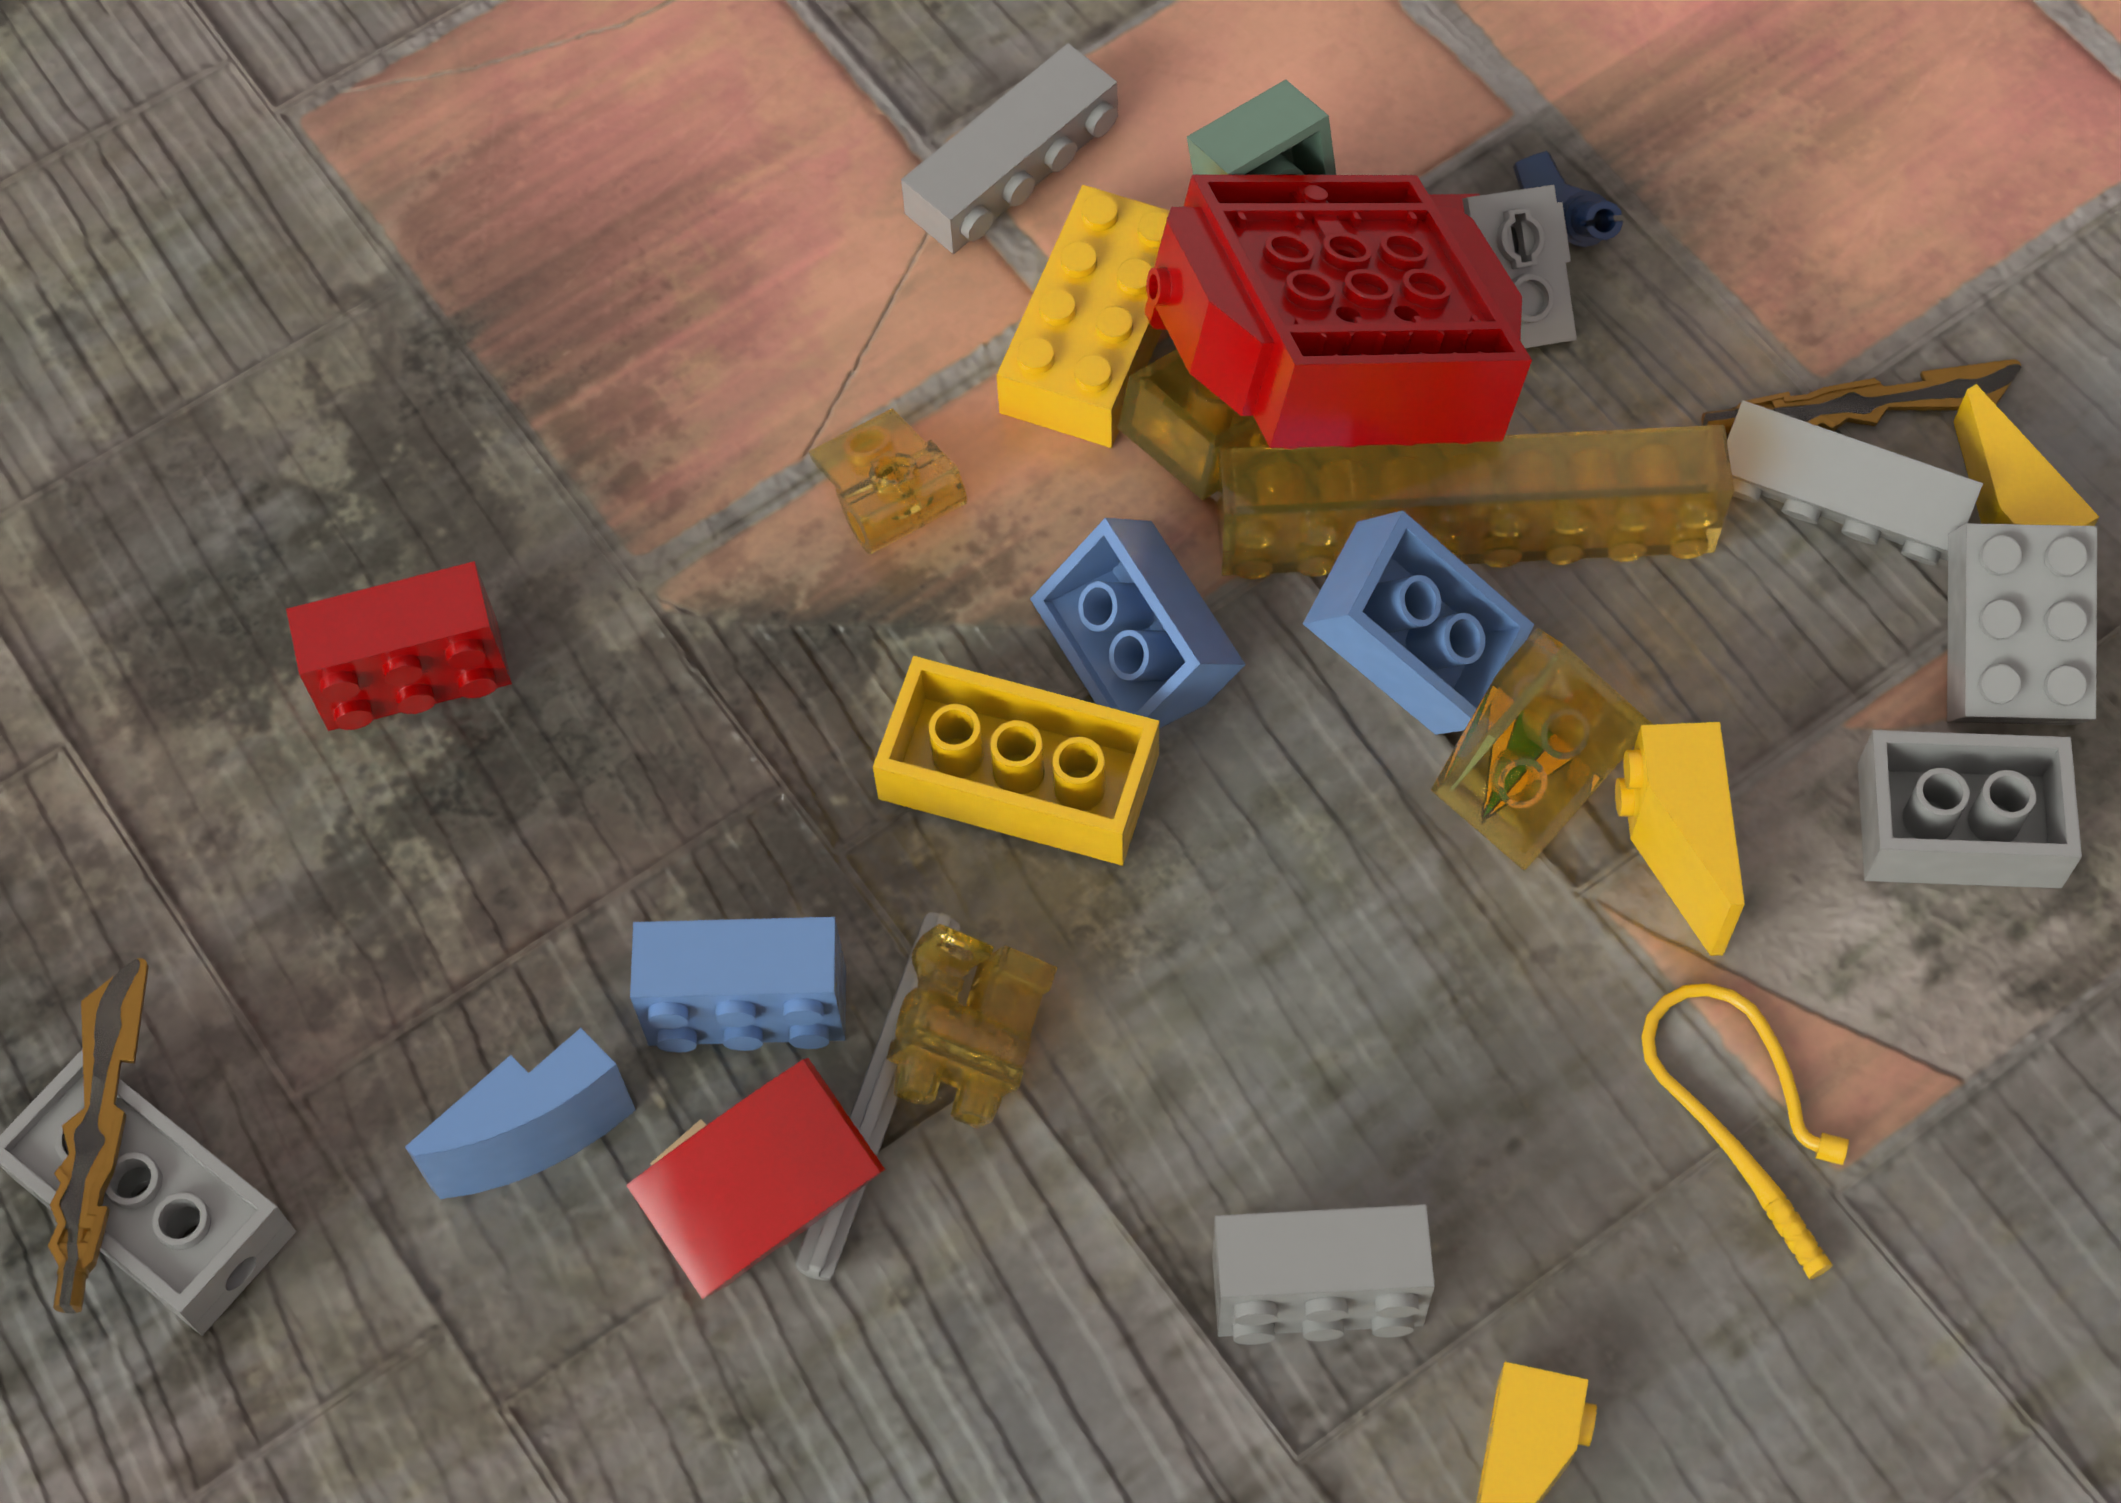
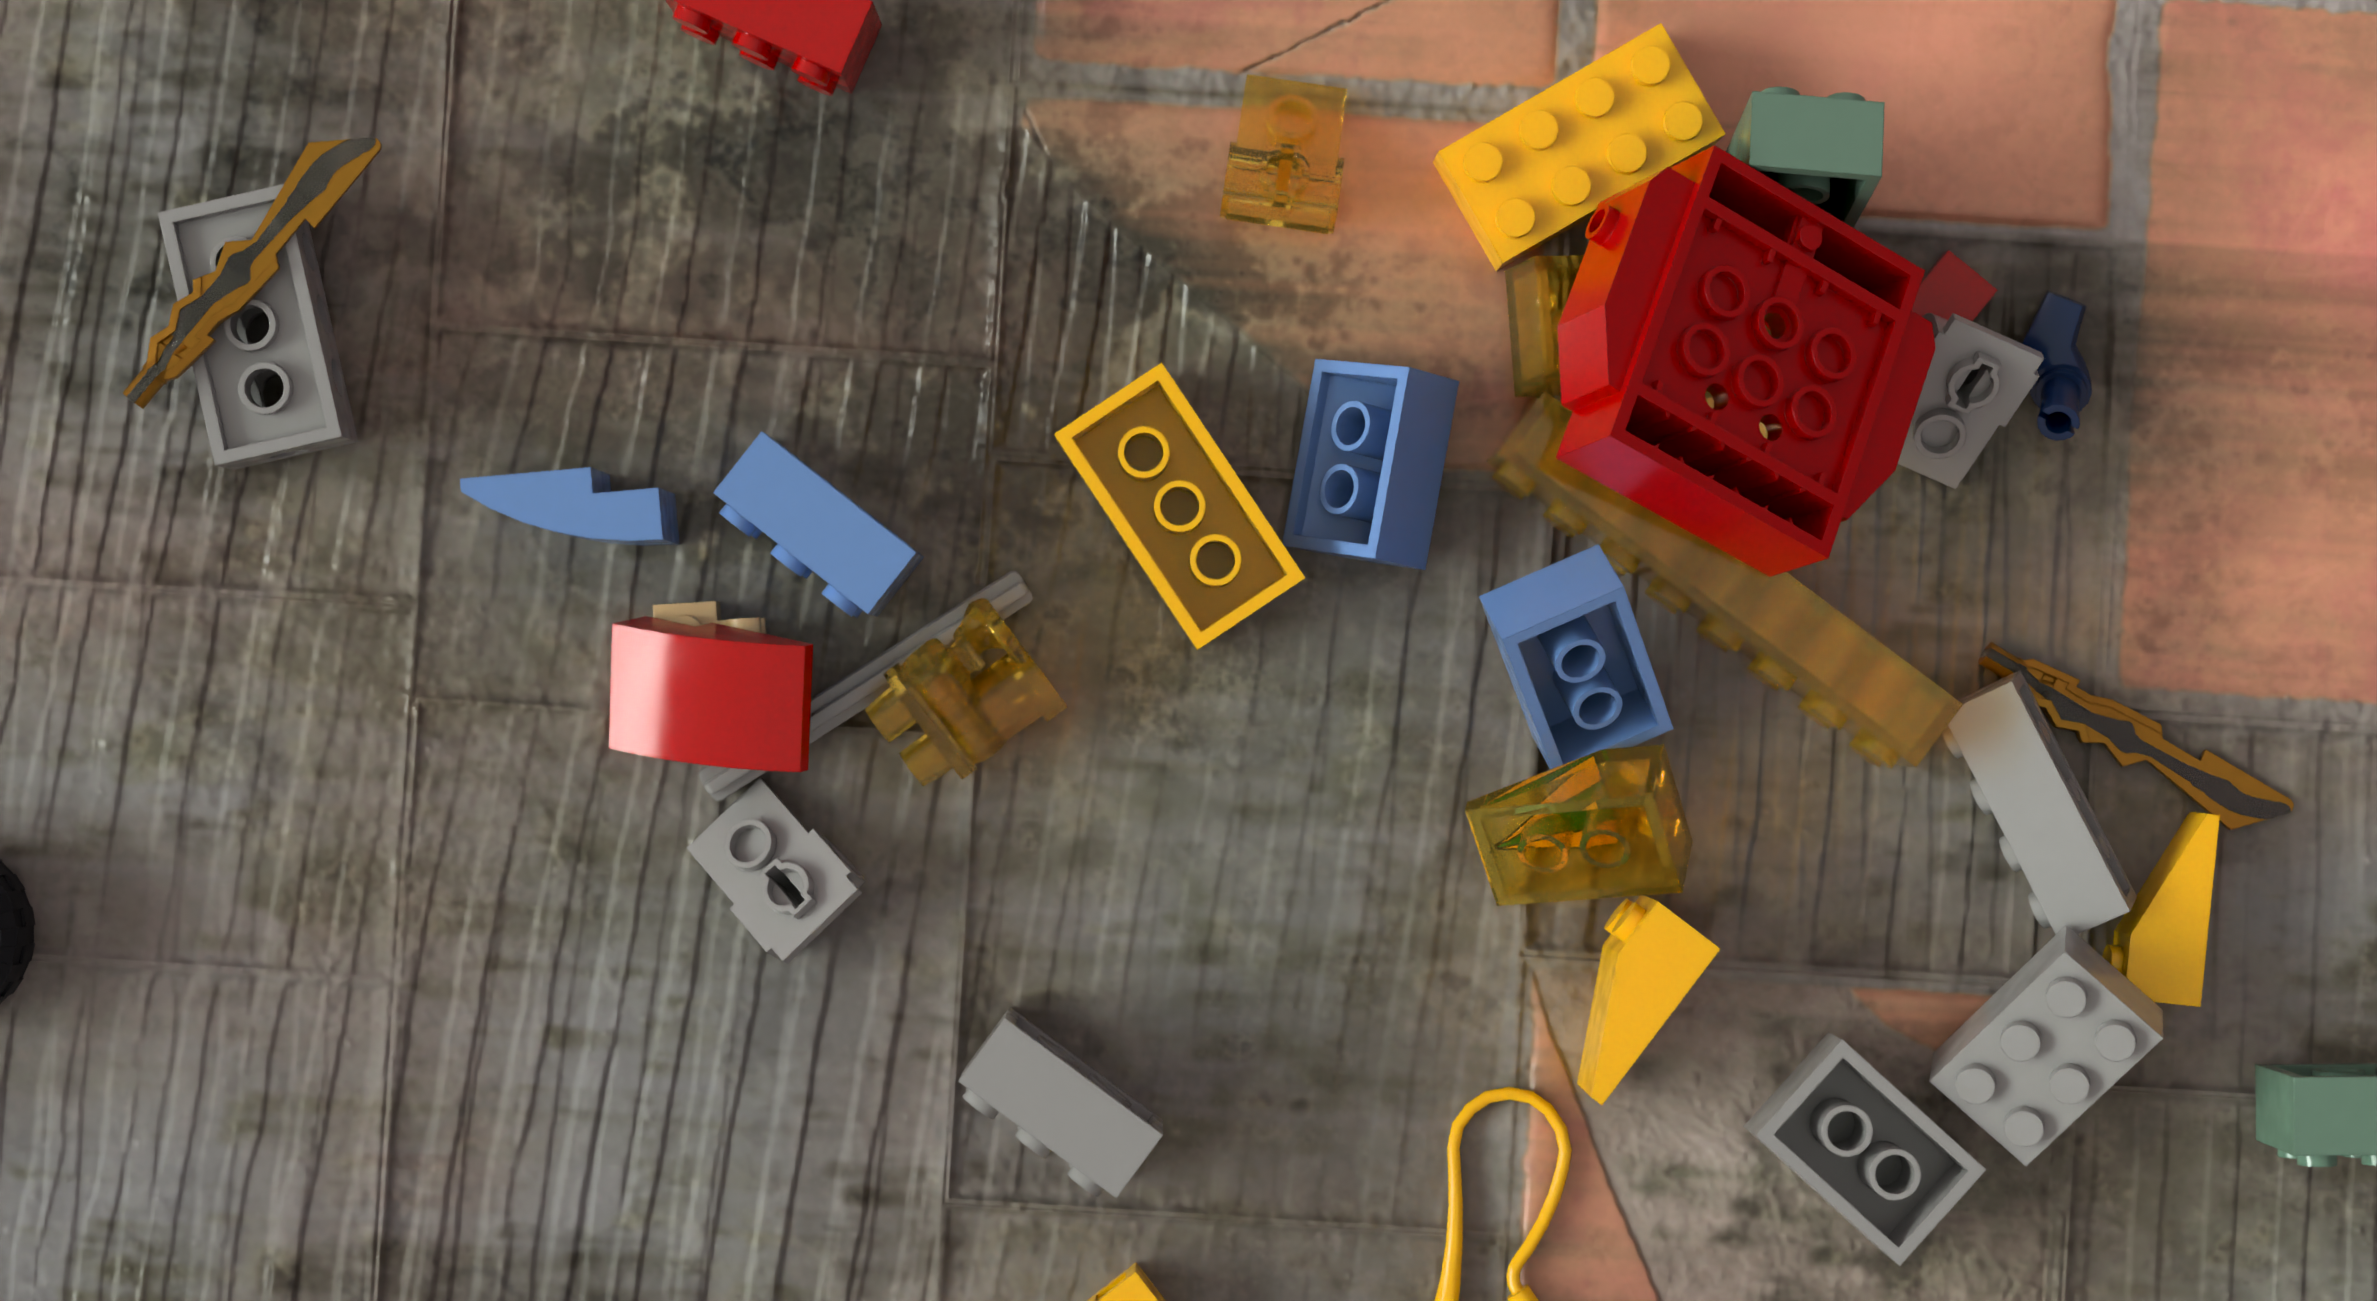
camera: 35 degrees right, 25 degrees up
none -> light grey piece [687,778,866,964]

